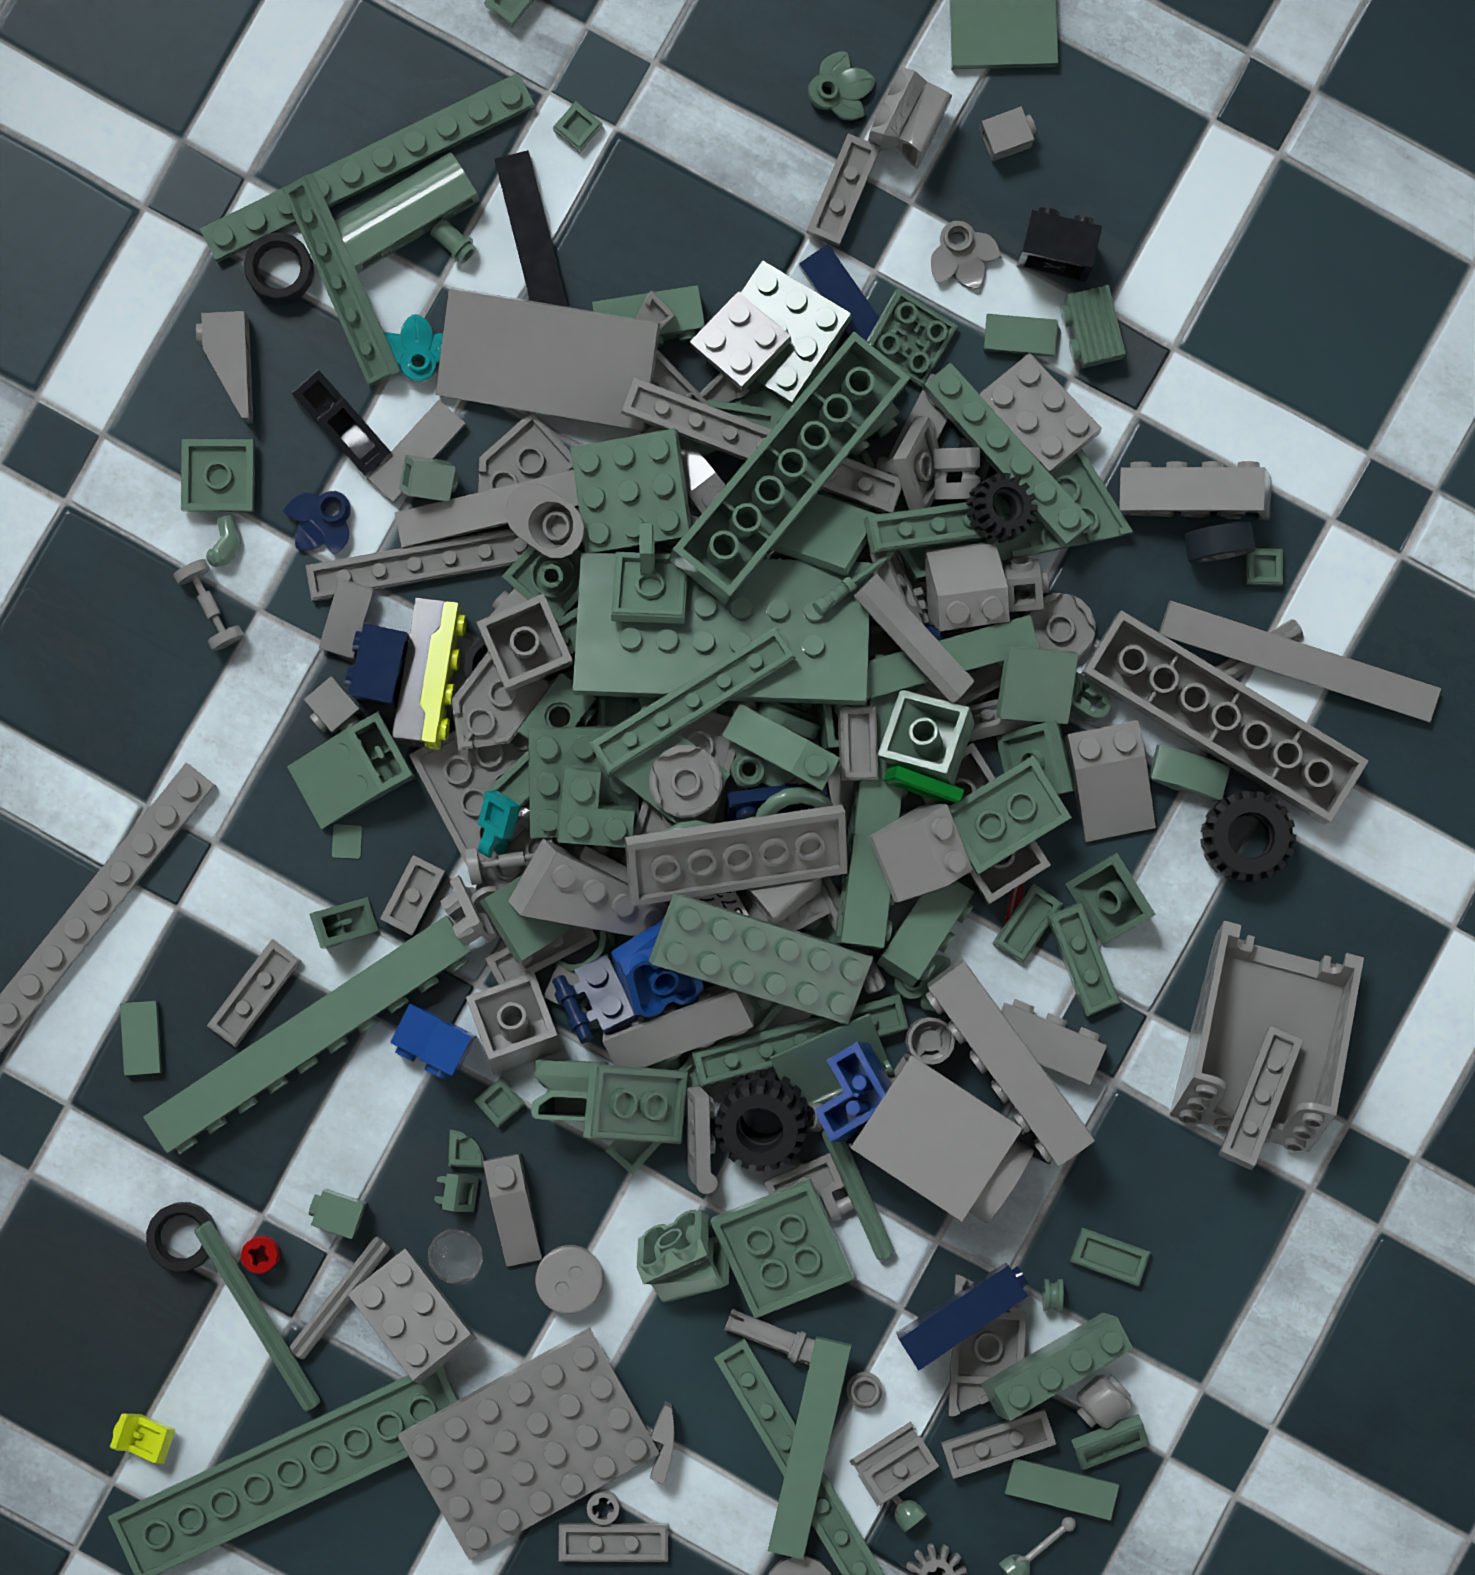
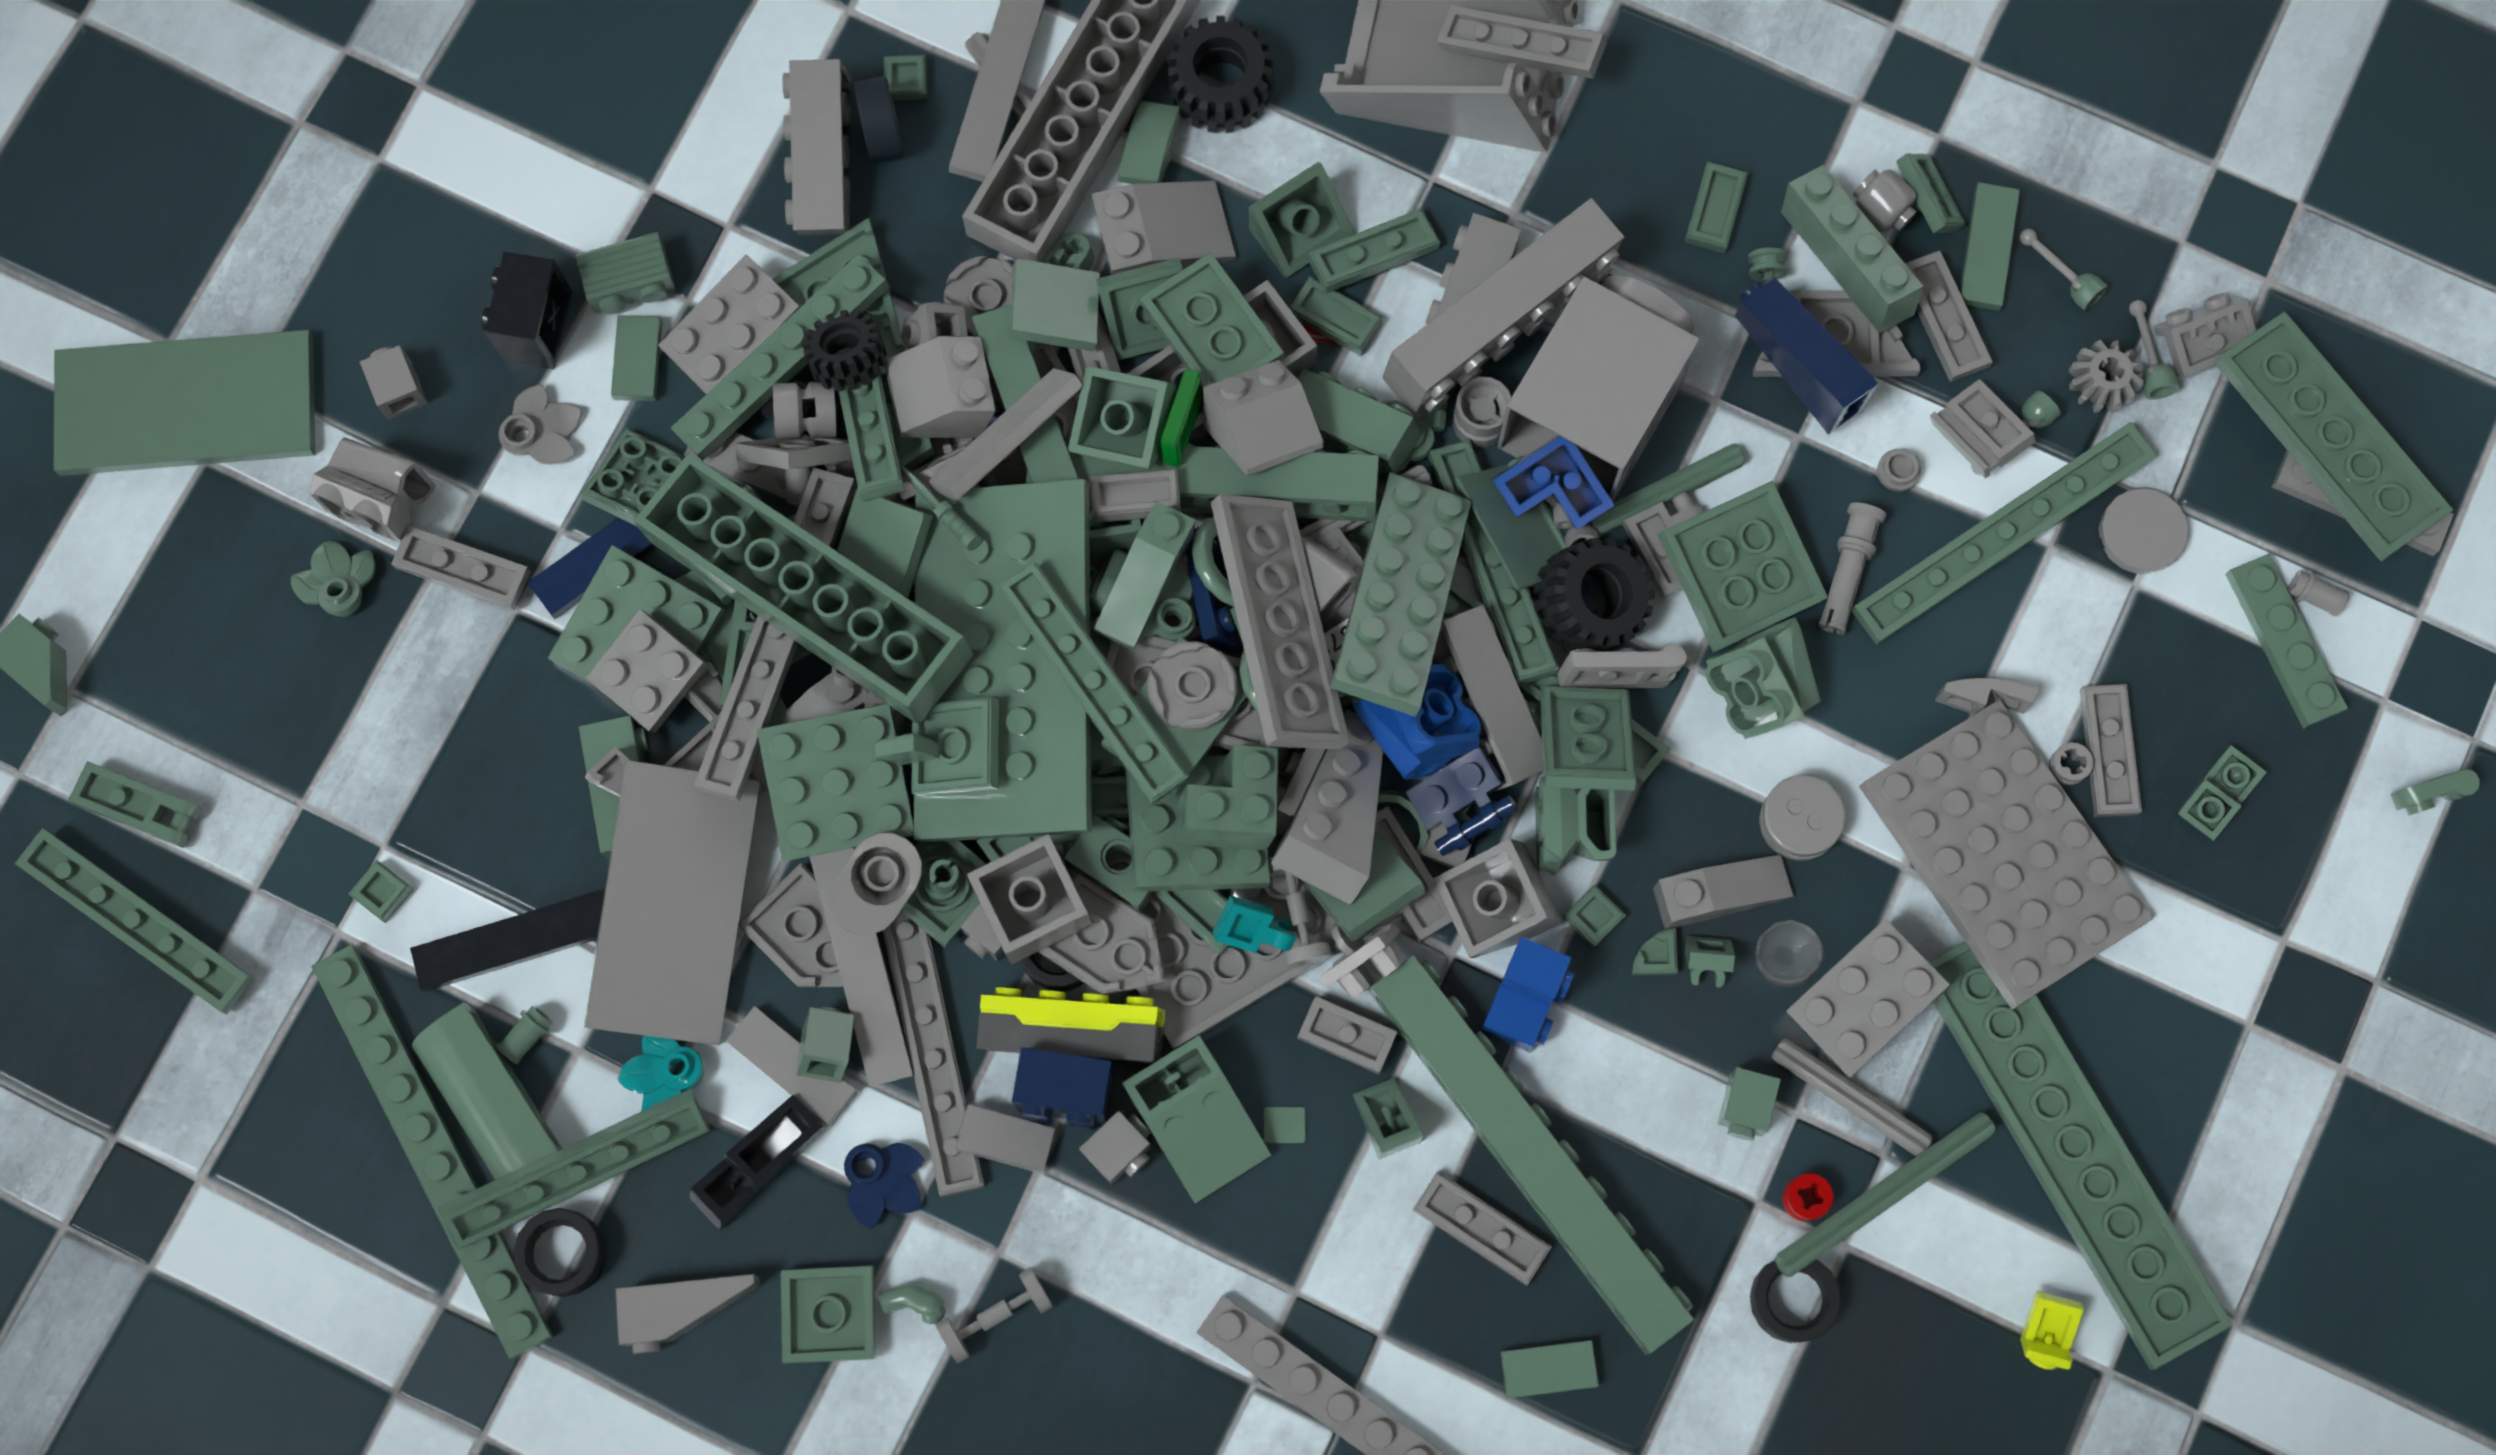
camera: 85 degrees left, 10 degrees down
sand green tile [768,1336,852,1560] -> none

